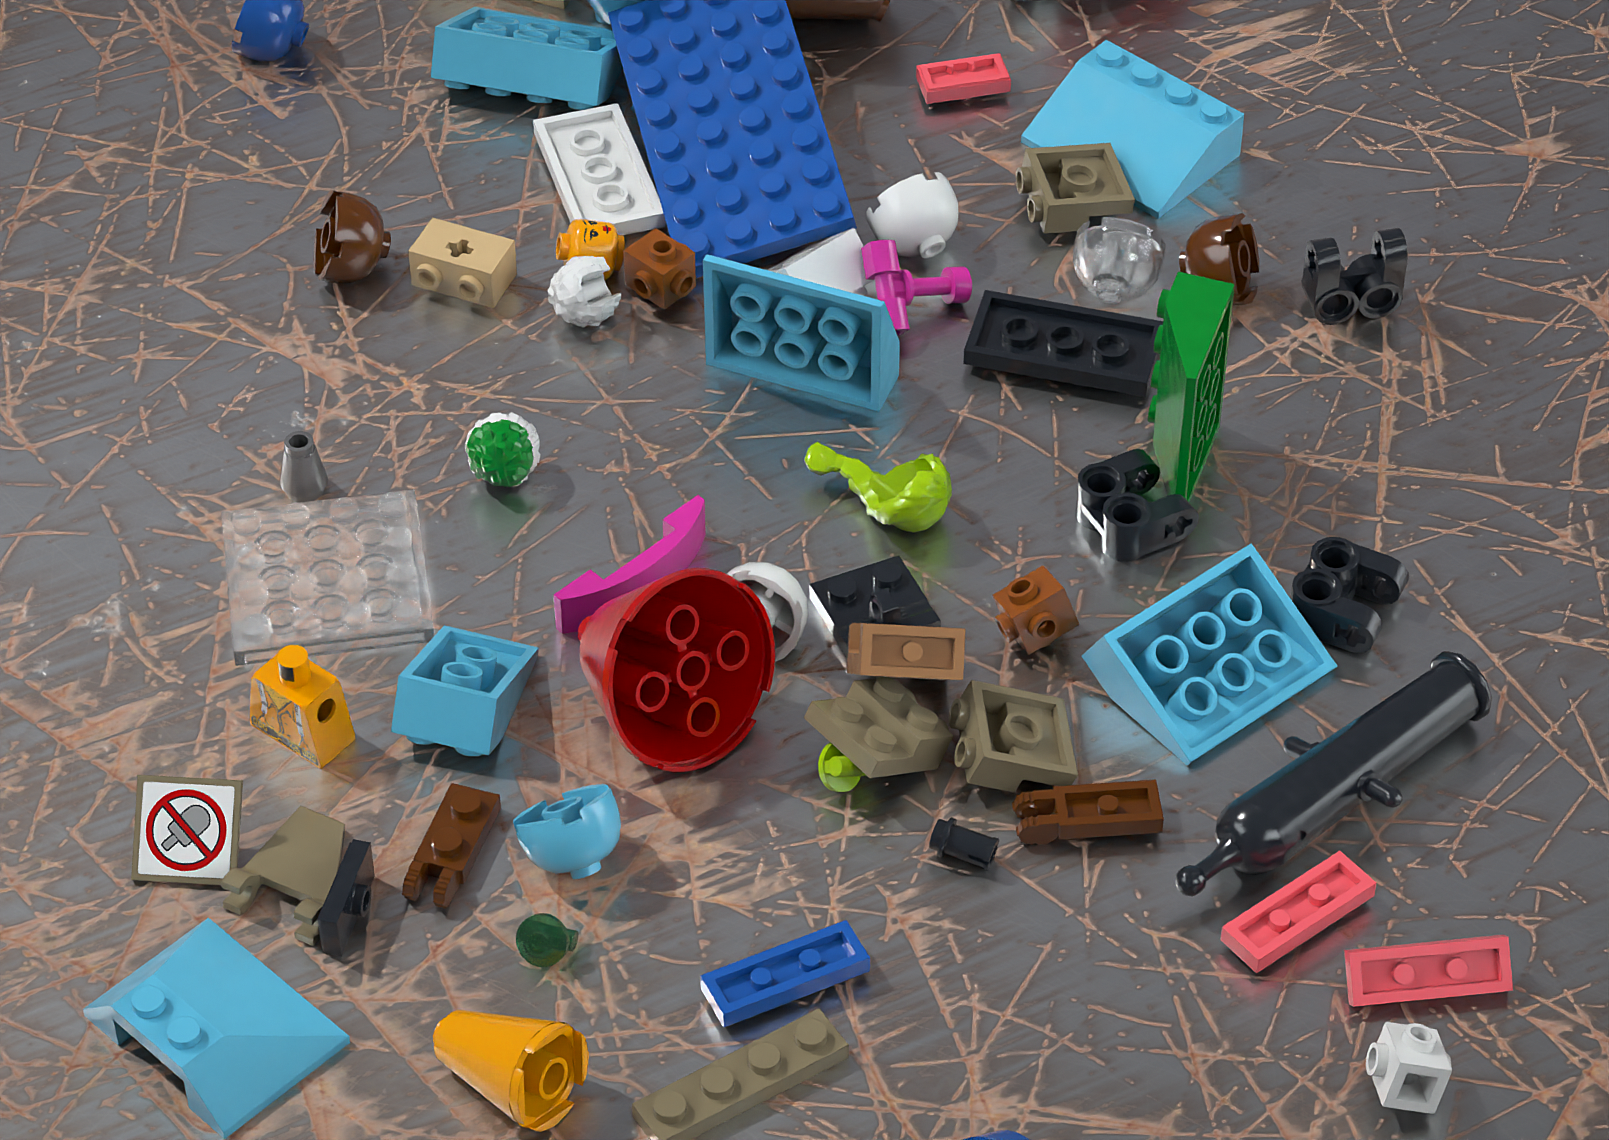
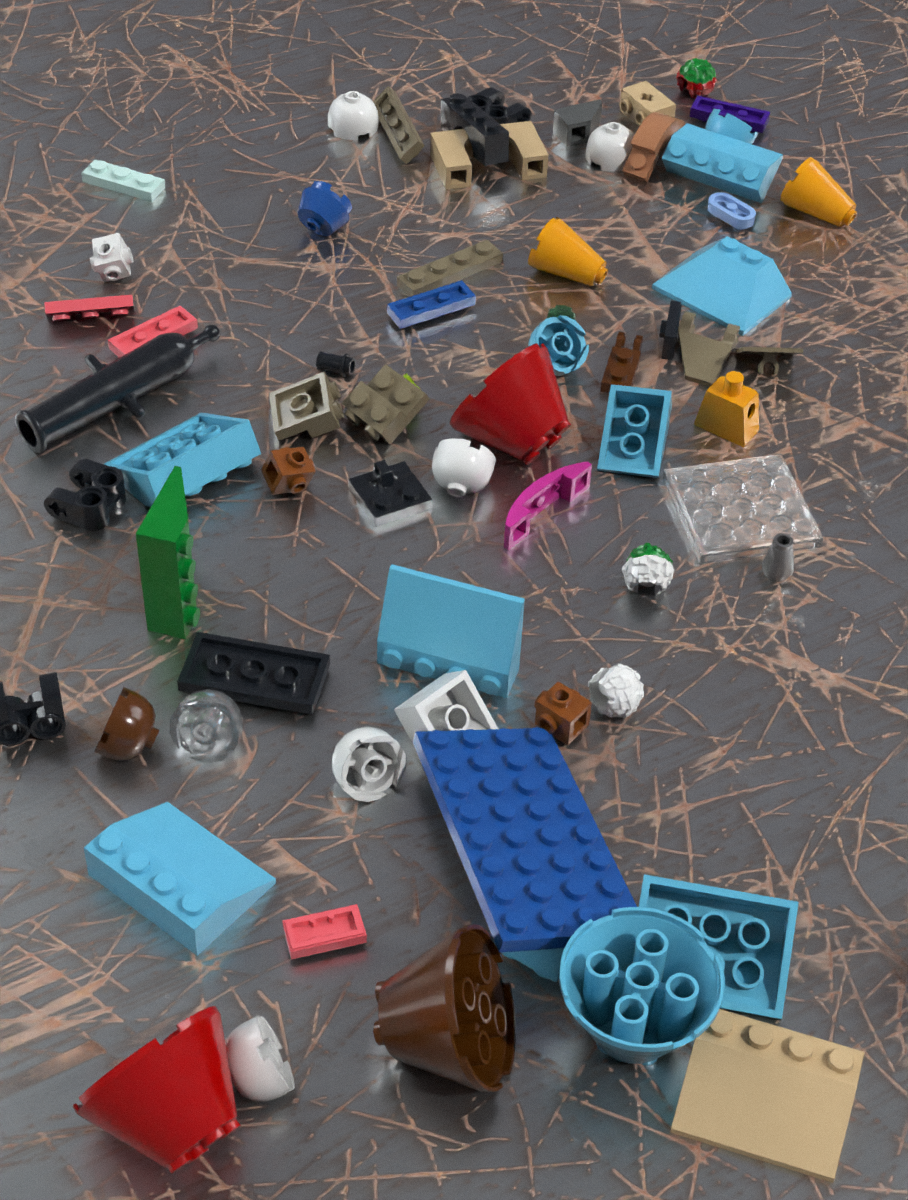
camera: 175 degrees right, 0 degrees up
reddish brown cylinder [313,190,391,283] -> none
tan brick [408,217,517,308] -> none
white plate [533,103,666,235] -> none
light orange head [556,219,625,280] -> none
lime hair [804,442,952,532] -> none
medium nougat panel [847,623,966,680] -> none
dark pink bar [861,240,972,336] -> none
reddish brown hinge [1012,779,1164,845] -> none
dark tan plate [1015,143,1135,233] -> none
black piece [1075,449,1199,562] -> none

